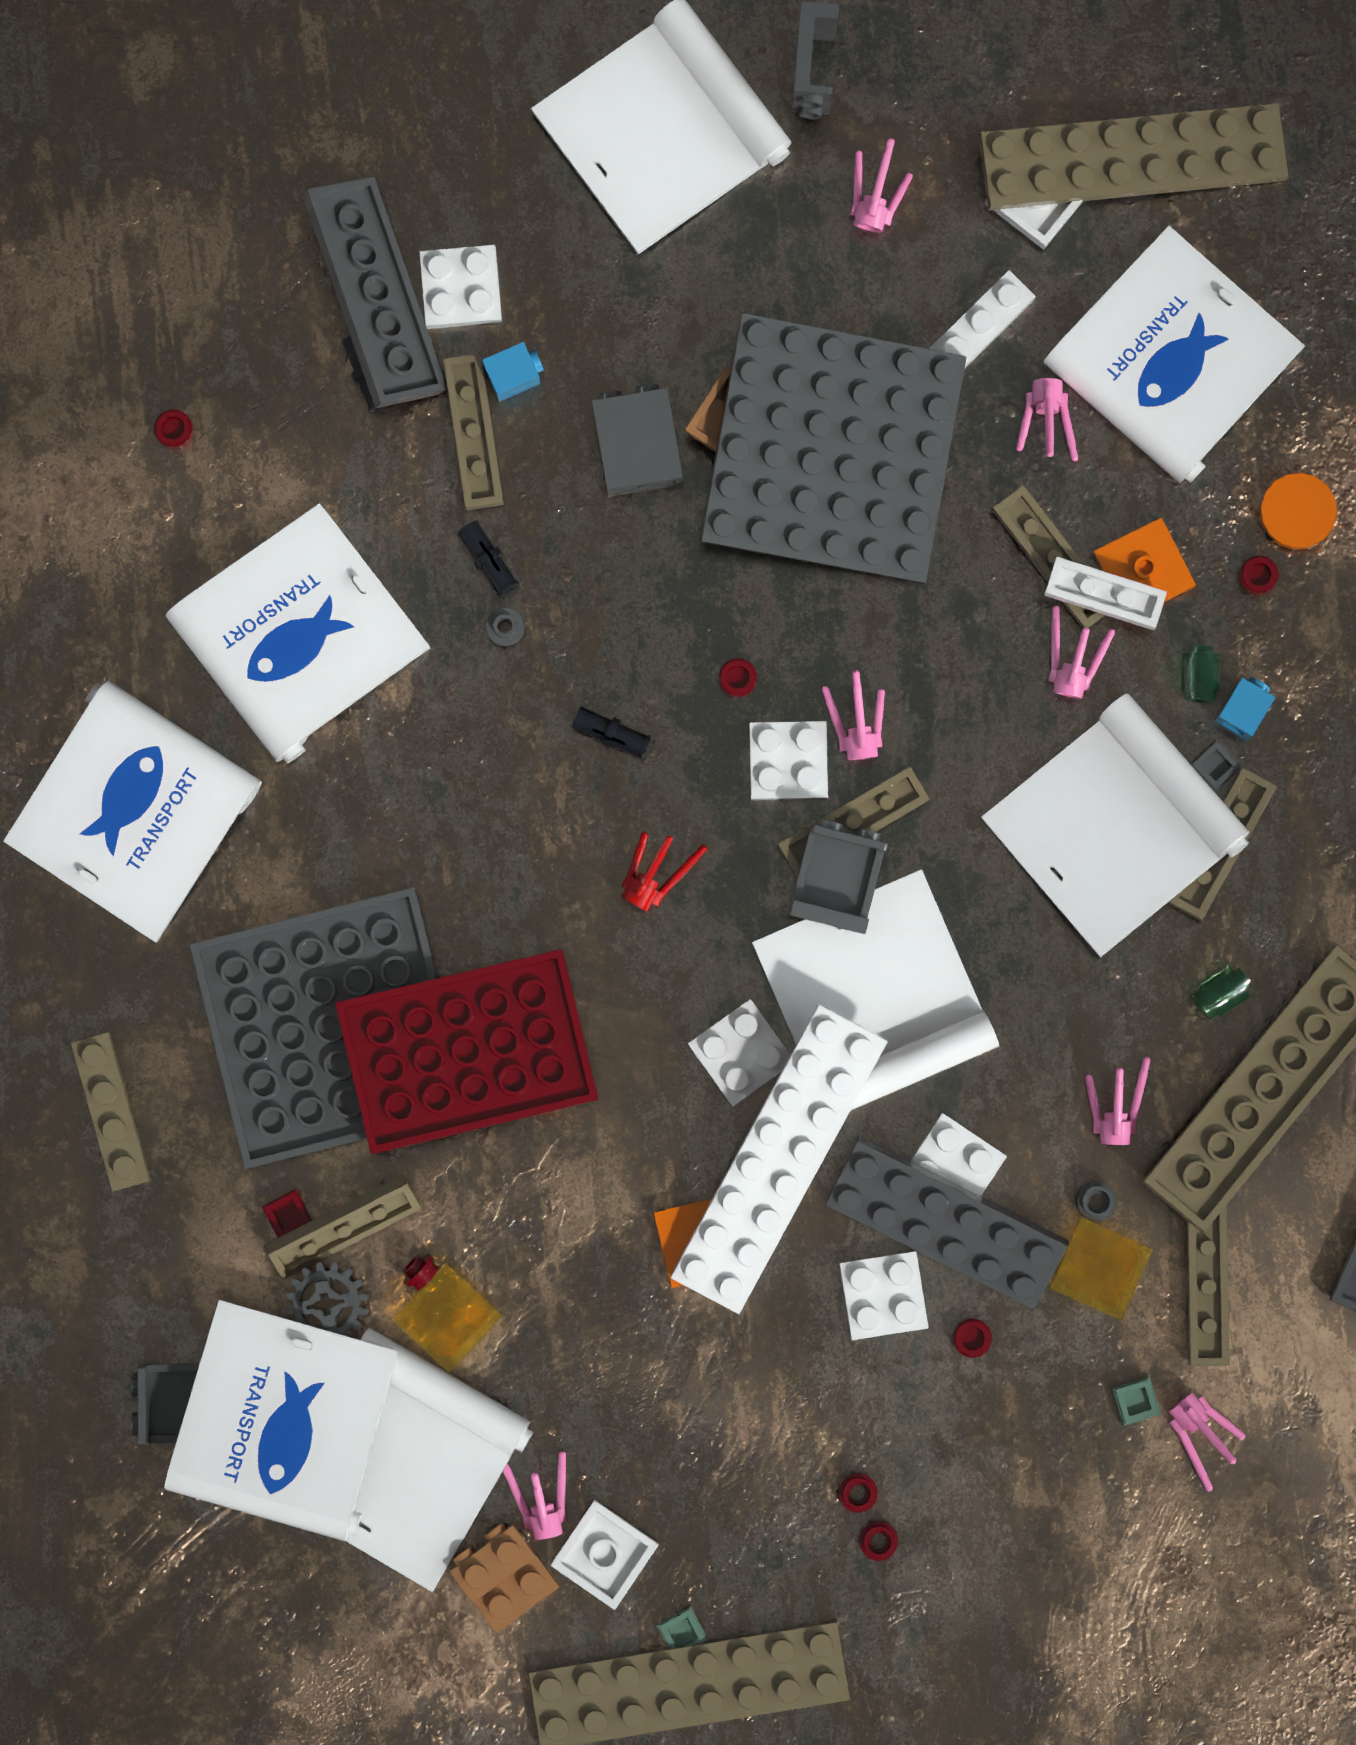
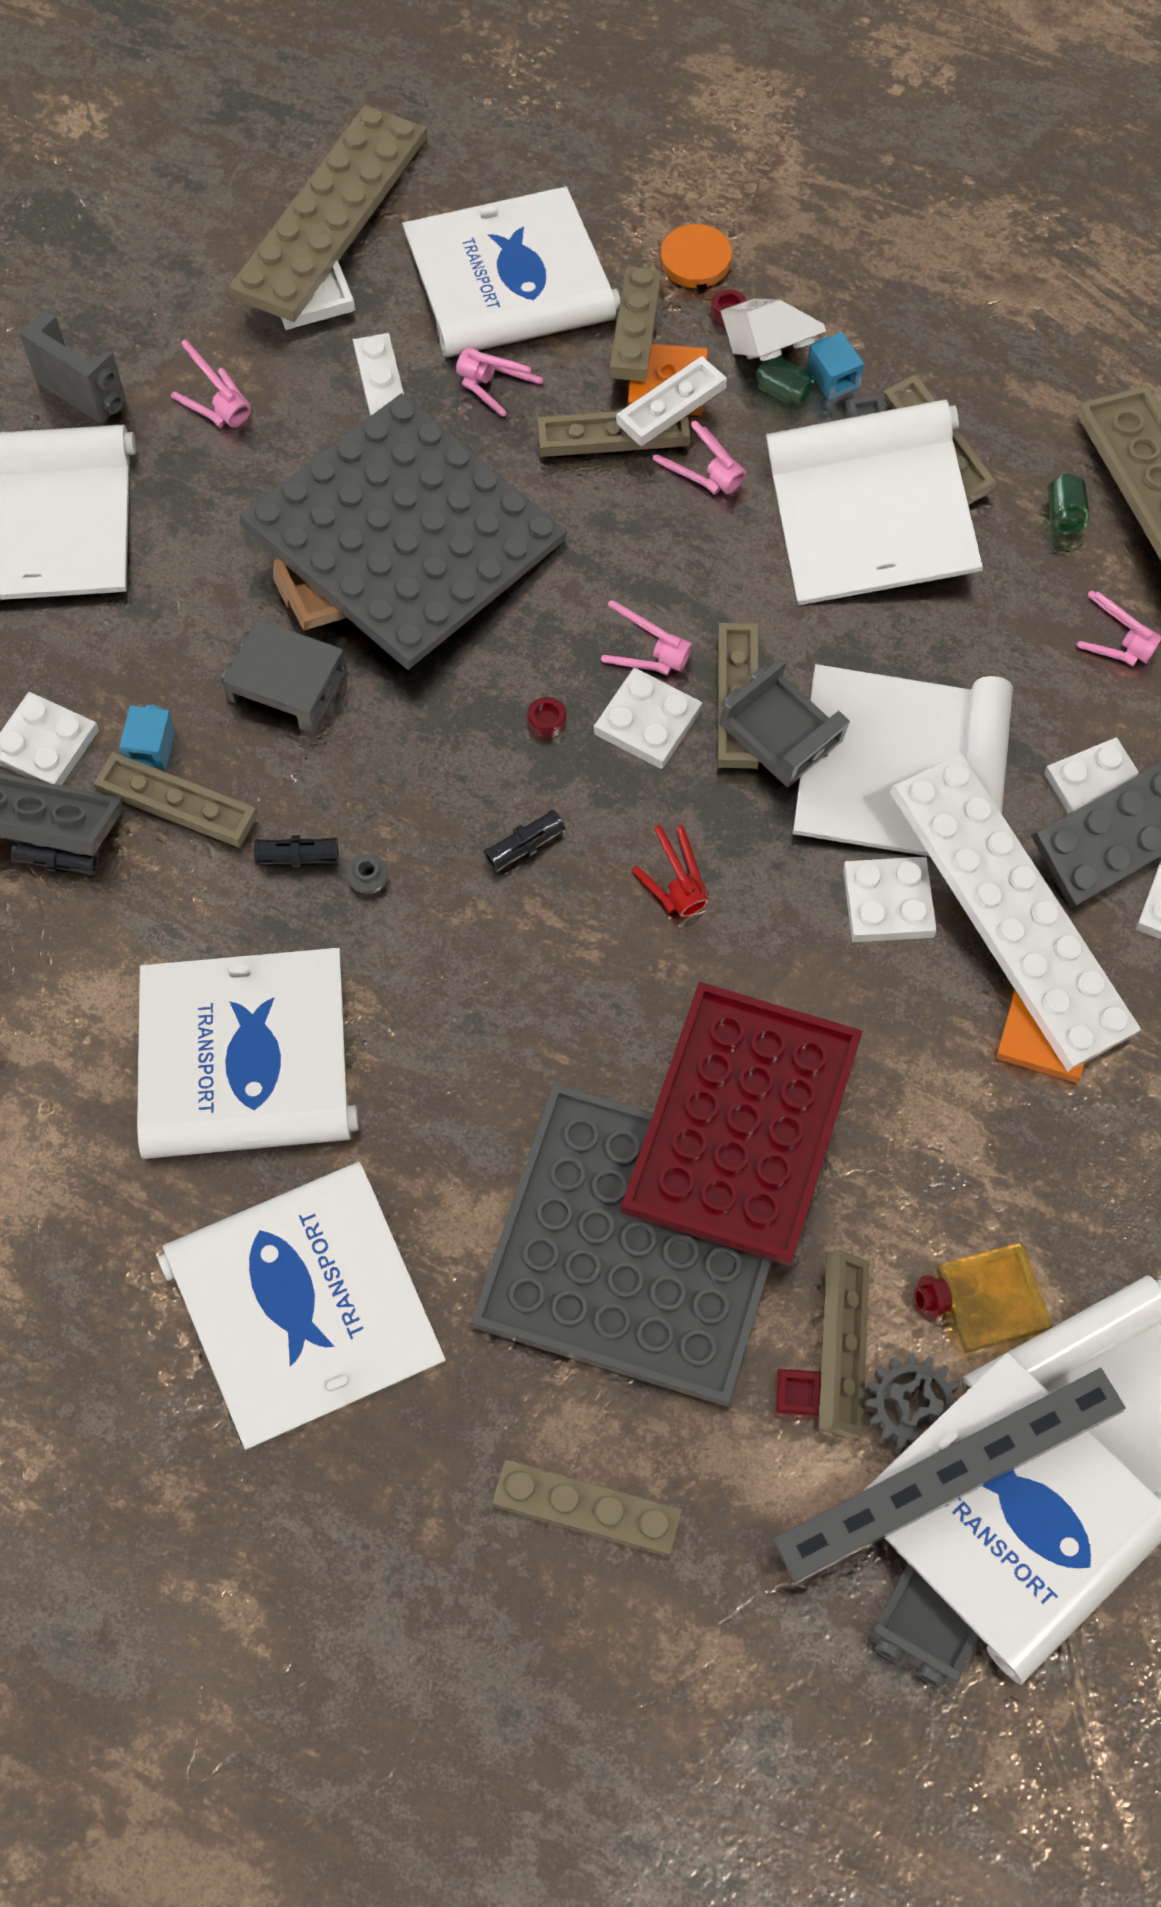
camera: 60 degrees left, 20 degrees down
none -> dark tan plate [609,267,662,381]
none -> white slope [721,298,826,361]
none -> dark grey tile [773,1367,1126,1584]

